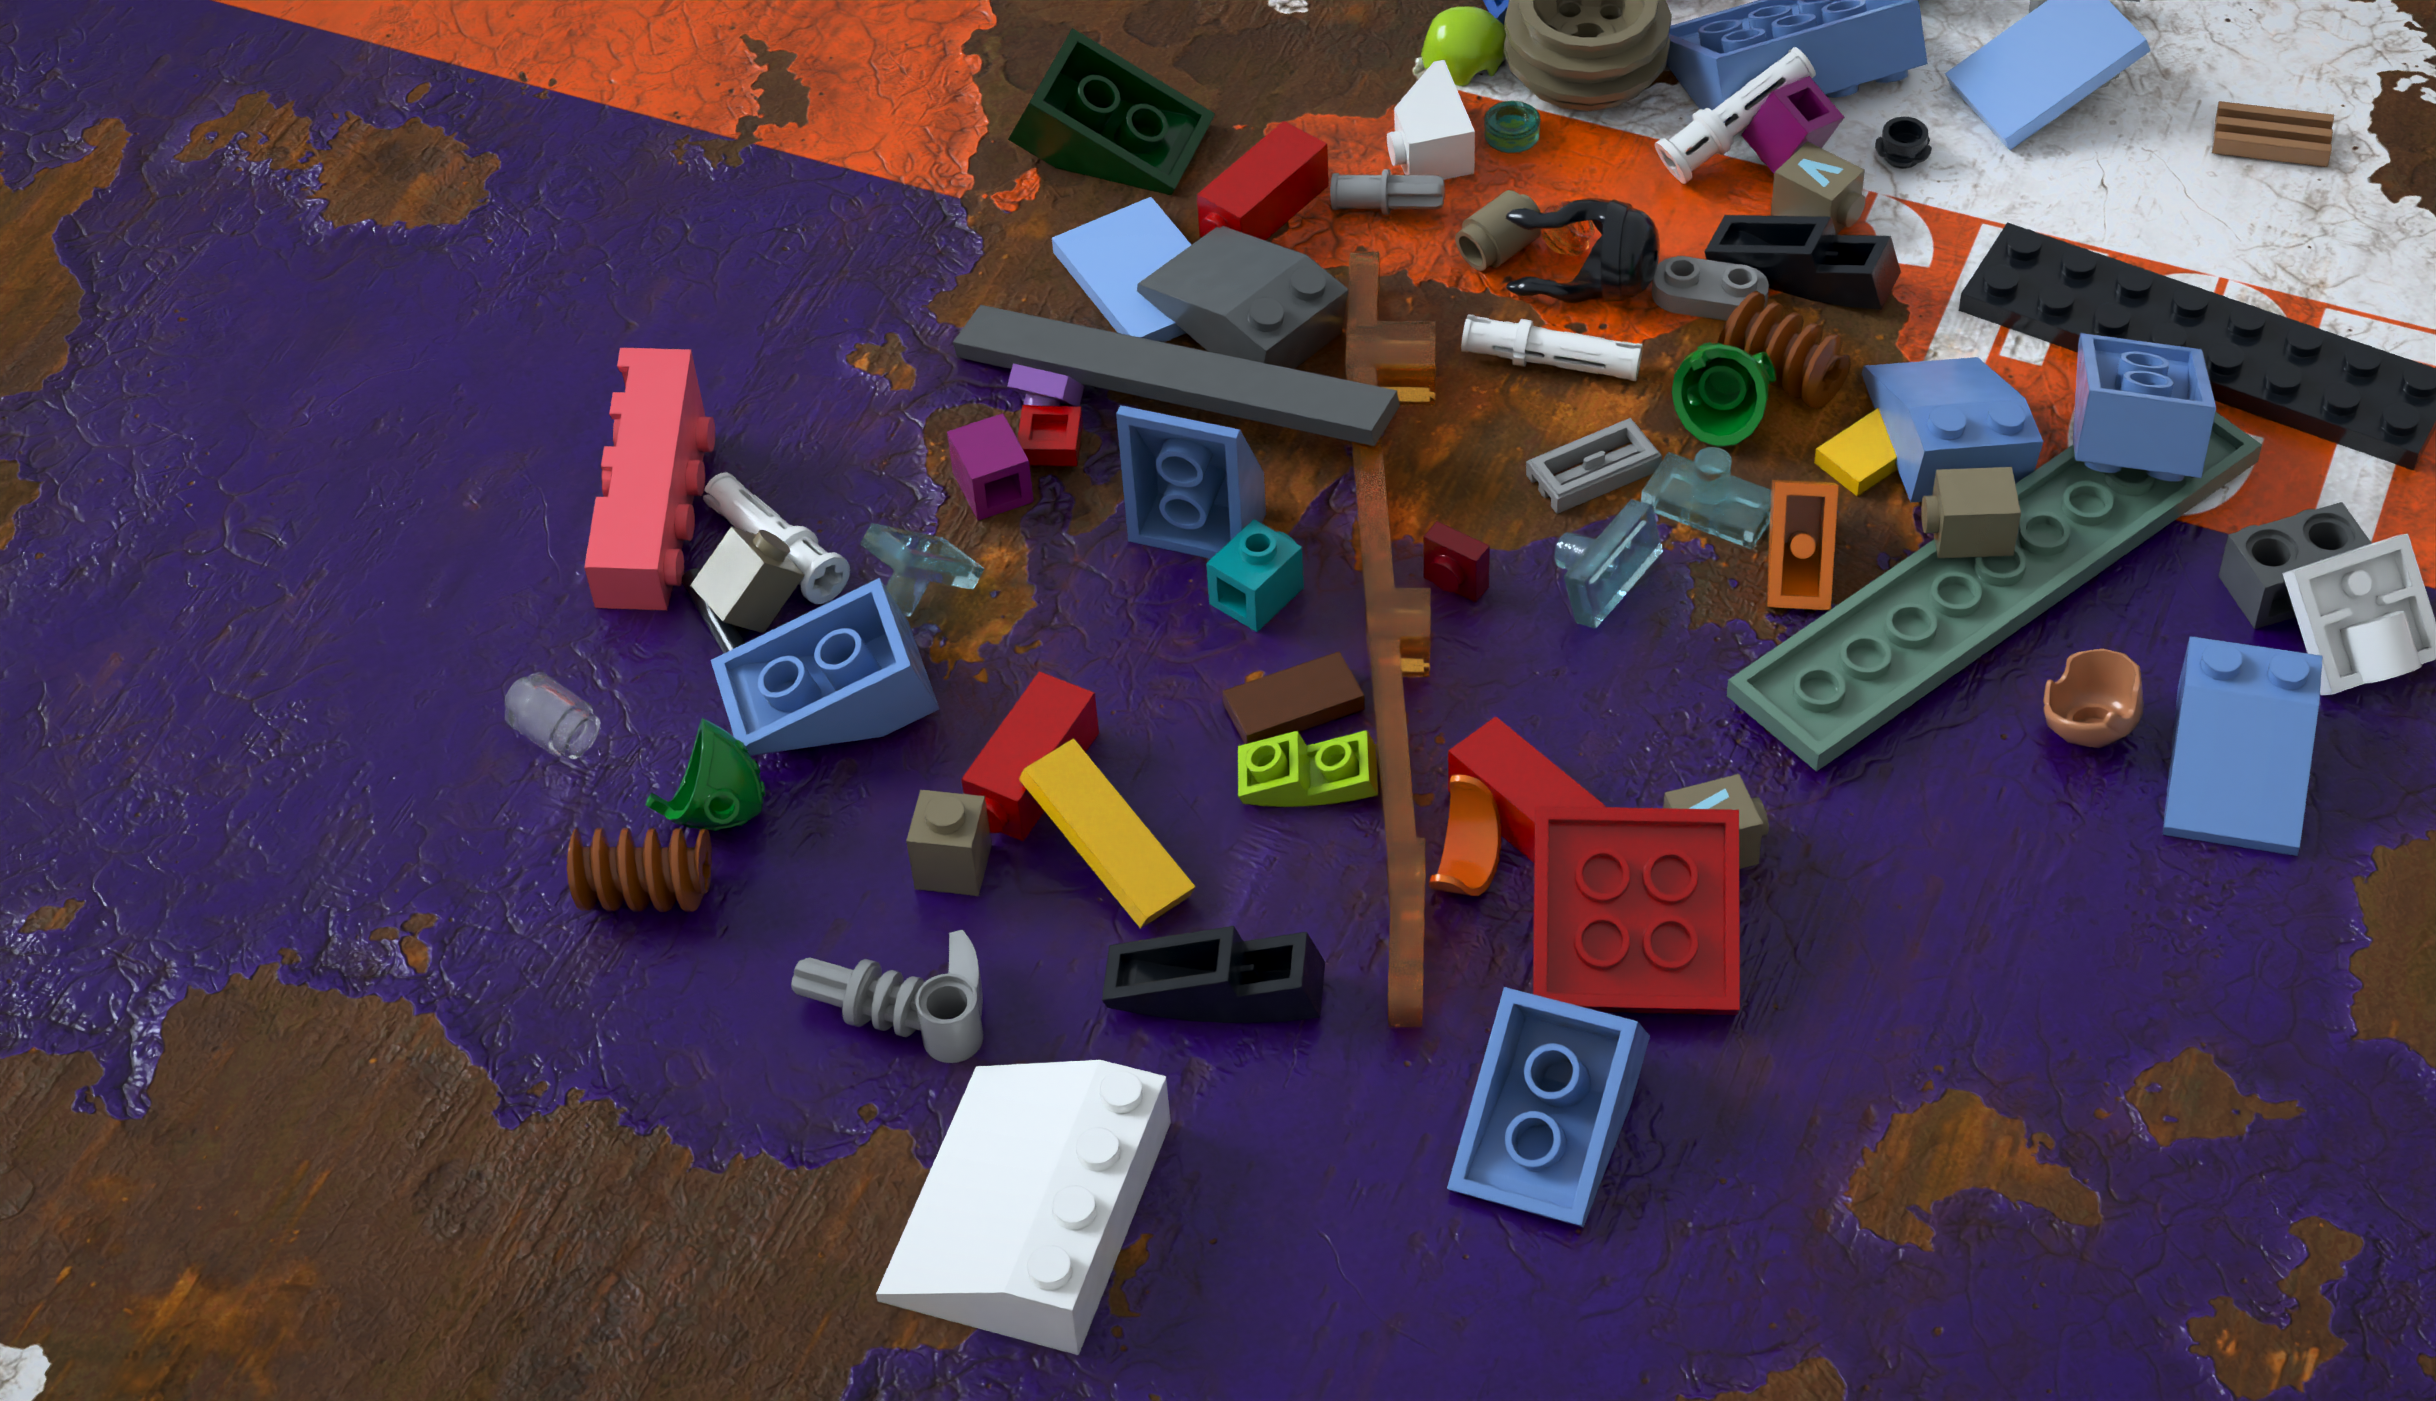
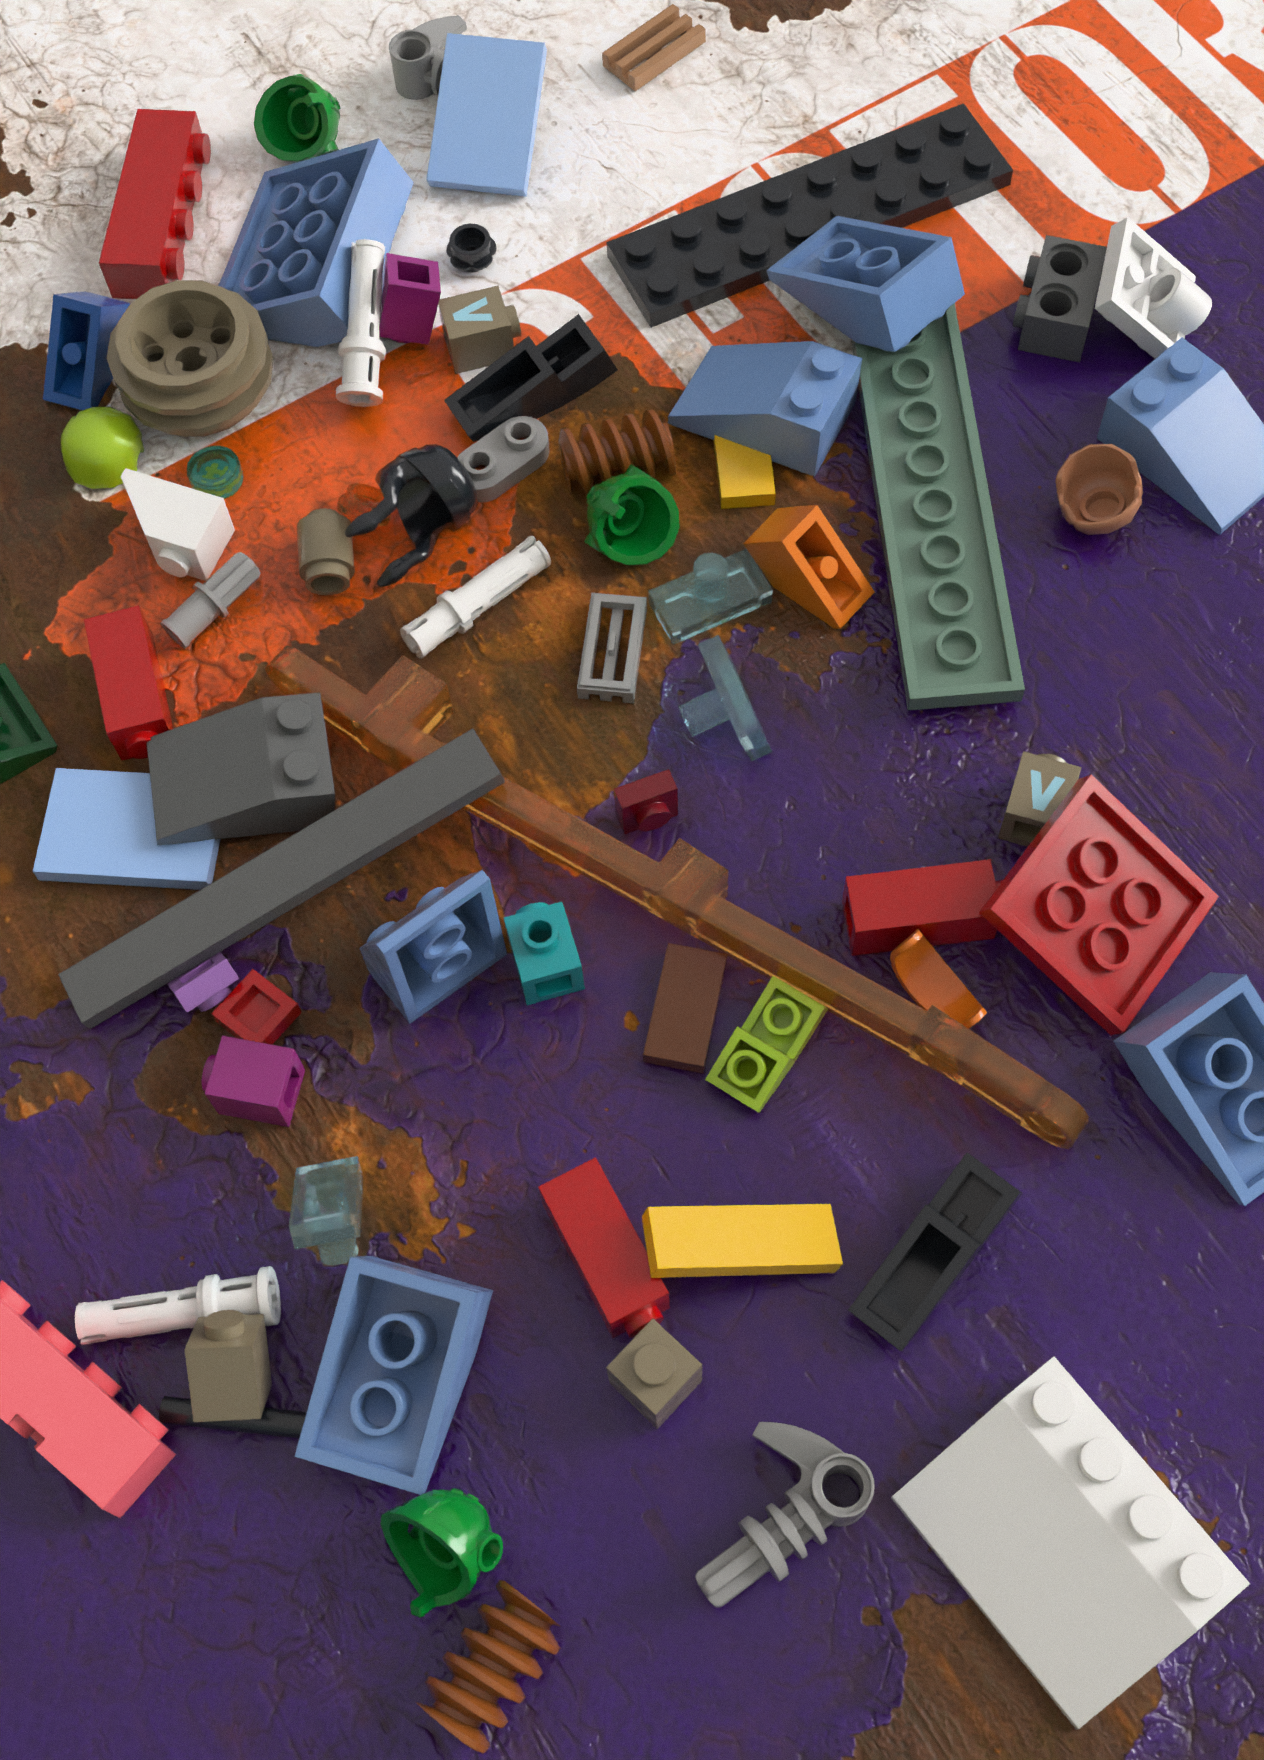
camera: 55 degrees left, 15 degrees up
clear brick [505,672,600,759] -> none
dark tan brick [1921,467,2021,558] -> none

